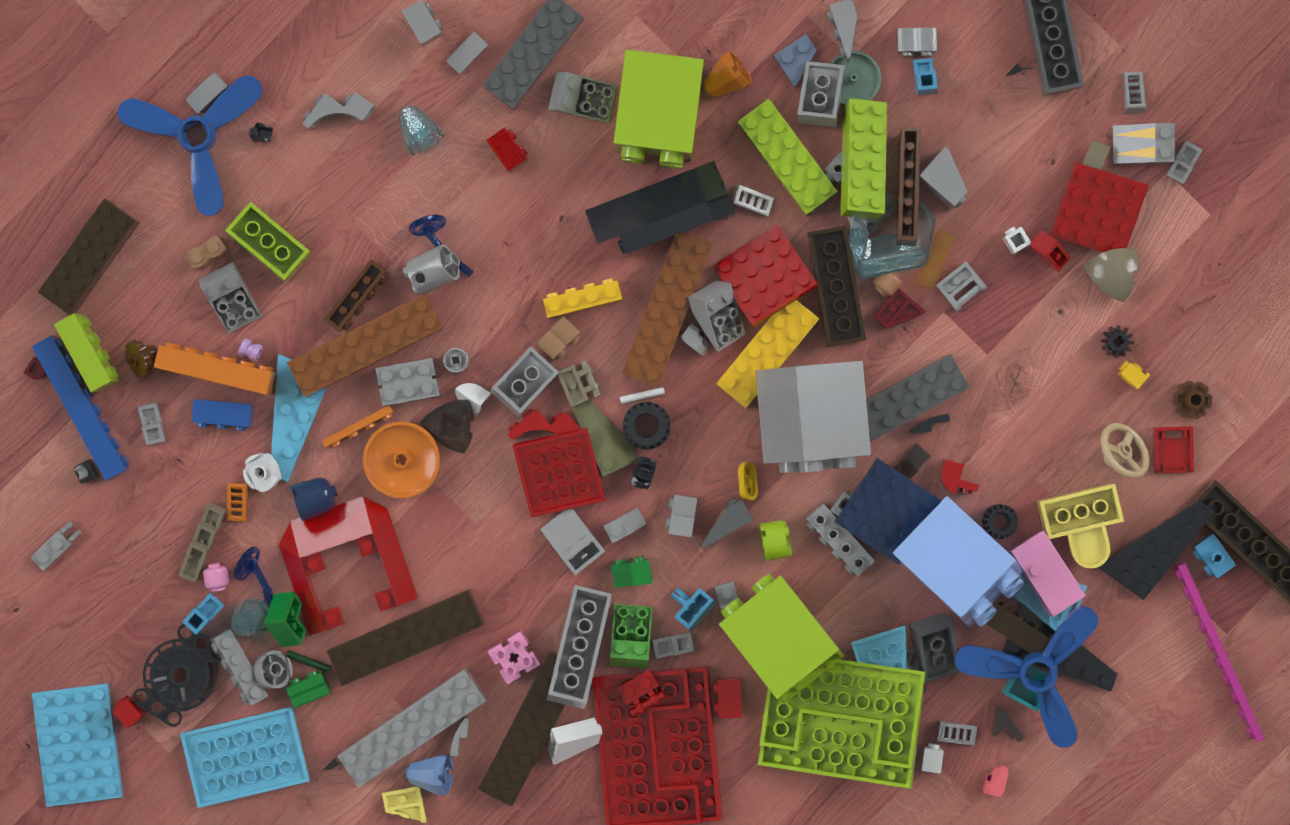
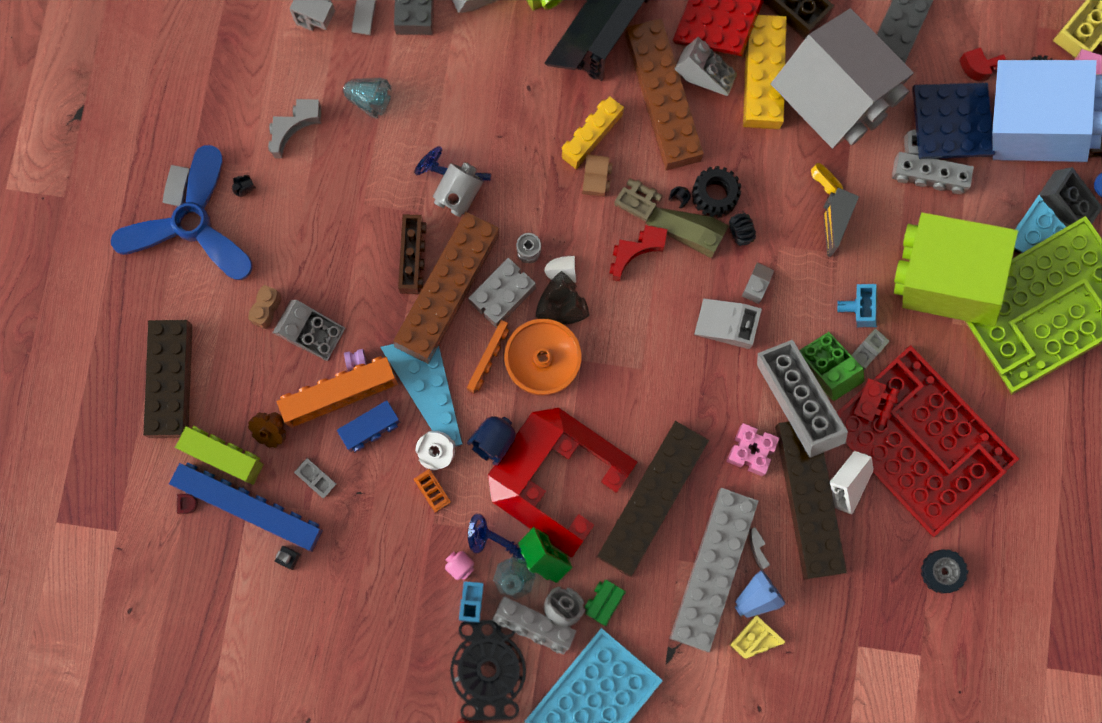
camera: 35 degrees left, 10 degrees down
light grey hinge [31,521,82,571] -> none
dark tan slope [178,502,226,583] -> none
lime brick [225,202,311,283] -> none
dark green piece [286,650,331,673] -> none
red brick [486,127,528,173] -> none
light grey slope [490,347,559,417] -> none
red plate [512,427,606,517] -> none
green brick [611,555,653,588] -> none
white piece [620,387,665,404] -> none
light grey brick [665,494,697,537] -> none
light grey rock [680,323,709,356] -> none
red brick [714,677,742,719] -> none
light grey bracket [715,581,738,609] -> none
lime brick [759,520,792,561] -> none
clear smoke slope [893,443,931,479] -> none
black slope [910,414,950,434] -> none
none -> black arm [669,186,691,208]

